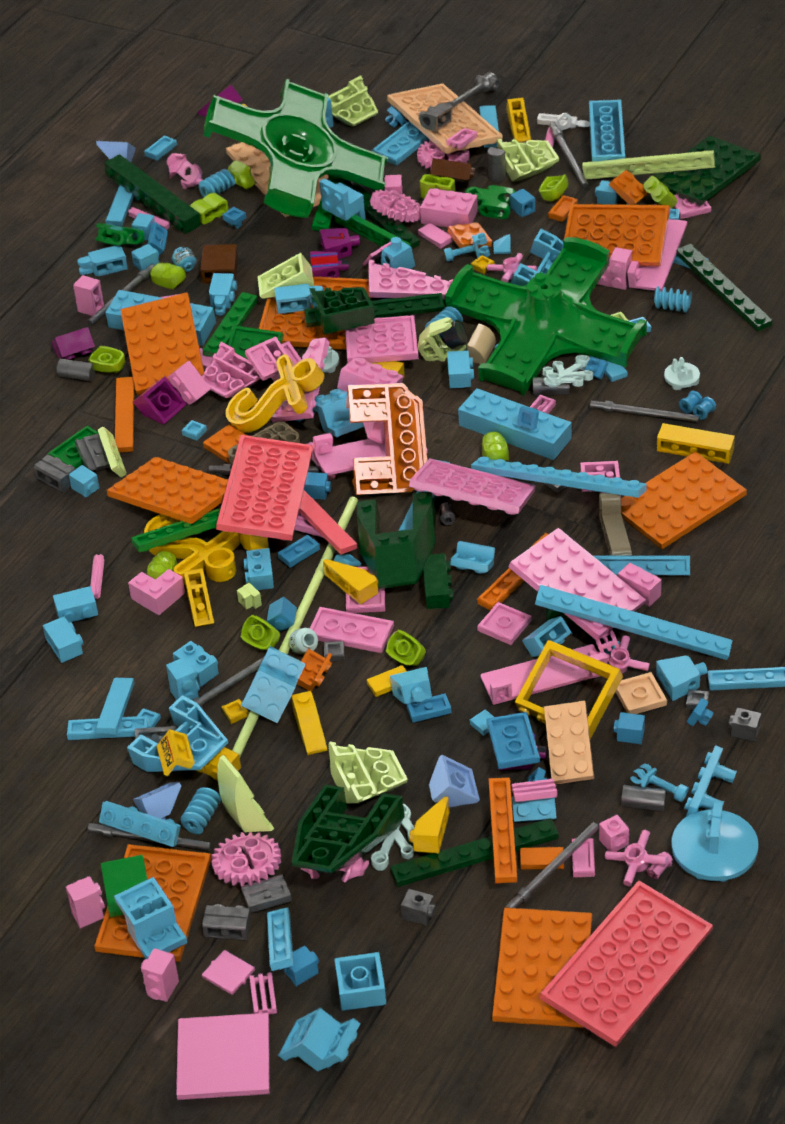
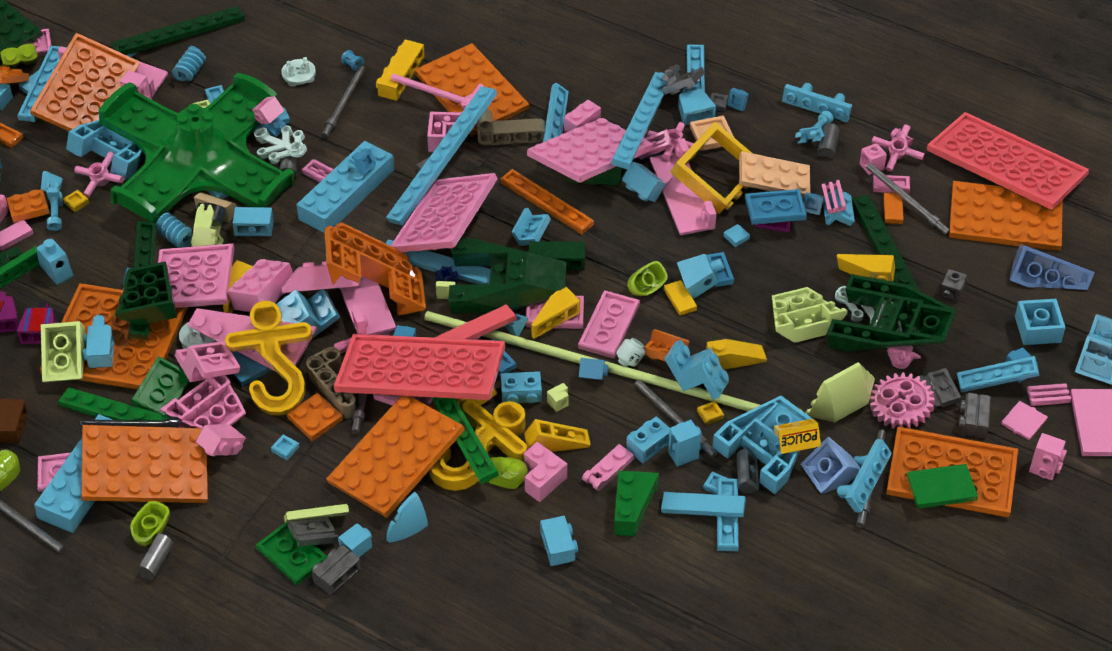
camera: 90 degrees left, 5 degrees up
medium azure brick [43,616,84,663] -> none
magenta slope [51,327,95,360] -> none
bright pink brick [66,876,105,928] -> none
bright pink brick [73,275,104,316] -> none
bright pink axle [90,554,104,599] -> none
medium azure bracket [114,877,187,959] -> none
orange tile [115,377,134,453] -> none
magenta slope [133,376,187,424] -> none
medium azure piece [180,787,222,834] -> none
medium azure hinge [209,273,237,316] -> none
lime piece [240,615,280,650] -> none
flat silver tile [324,641,344,661] -> none
bright pink piece [362,242,391,266] -> none
bright pink wing [369,260,453,300] -> none
light blue slope [429,755,480,807] -> none
bright pink tile [477,602,532,645] -> none
lime piece [482,432,509,461] -> none
orange plate [489,778,517,883] -> none
dark azure brick [614,712,645,744] -> none
medium azure bracket [672,803,758,882] -> none
dark azure bush [679,390,702,414] -> none
flat silver brick [729,708,761,741] -> none
none -> black piece [79,416,178,428]
none -> bright pink brick [252,96,285,124]
none -> medium azure brick [386,492,428,543]
none -> bright pink bar [391,74,484,110]
none -> clear blue gear [435,266,458,284]
none -> yellowish green tile [436,281,455,299]
none -> bright pink plate [582,444,634,491]
none -> green wedge [614,470,659,536]
none -> flat silver plate [662,65,705,95]
none -> medium blue wedge [1010,244,1095,290]

